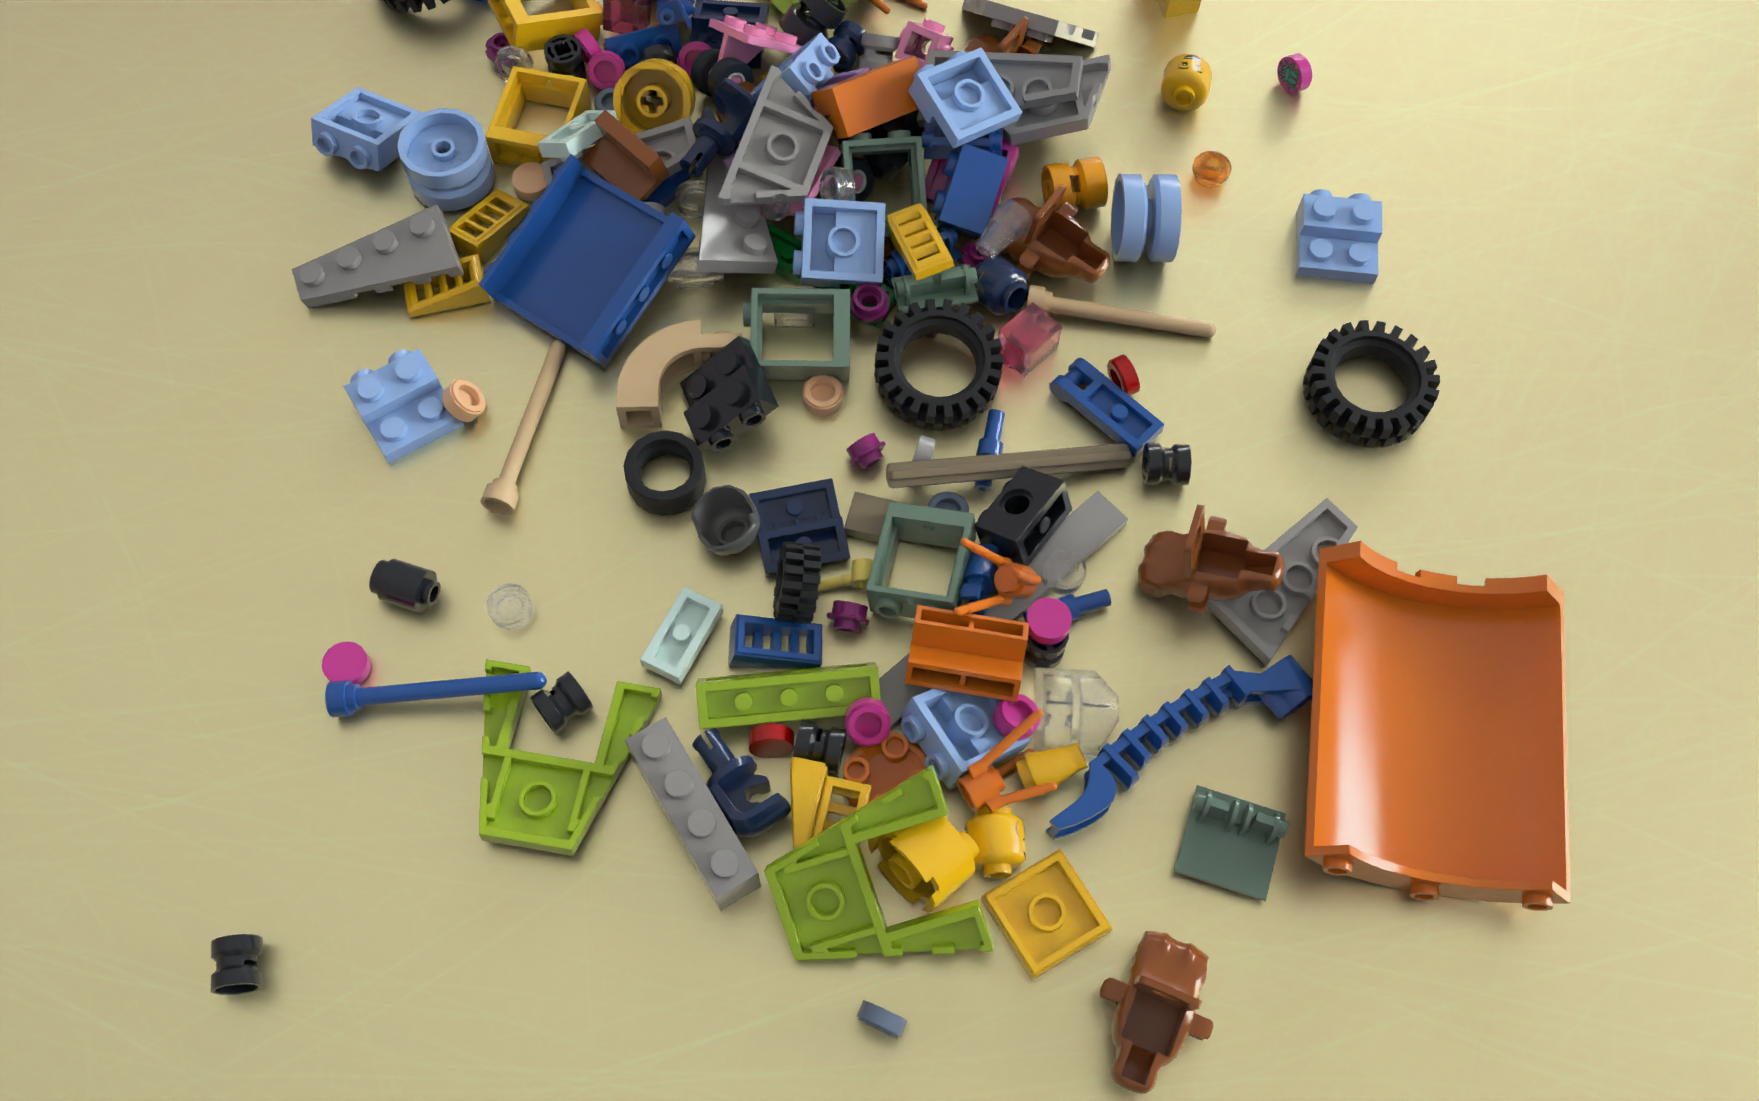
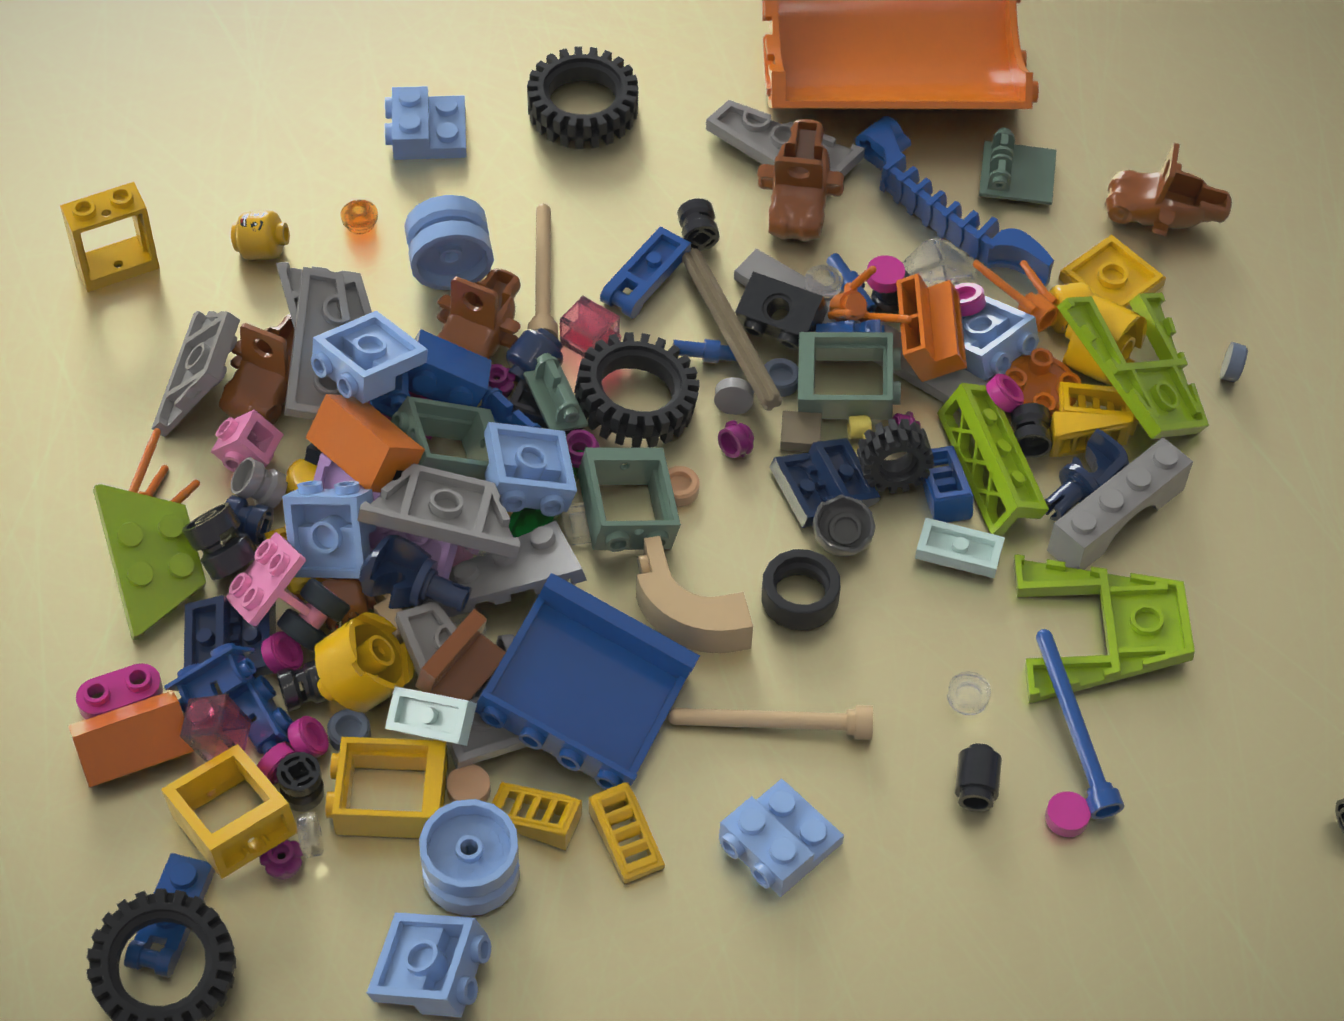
camera: 100 degrees left, 10 degrees down
light grey wing [292,204,464,308] -> none
light nougat tile [442,379,486,422] -> none
black wheel [530,671,594,734] -> none
black plate [679,336,779,453] -> none
red tile [749,723,794,758] -> none
clear tile [819,167,855,201] -> none
yellow slope [886,203,954,281] -> none
clear cone [975,199,1032,259] -> none
yellow cone [1016,742,1088,796] -> none
light orange wheel [1041,156,1108,210] -> none
red tile [1107,354,1140,396] -> none
dark pink tile [1277,53,1312,94] -> none

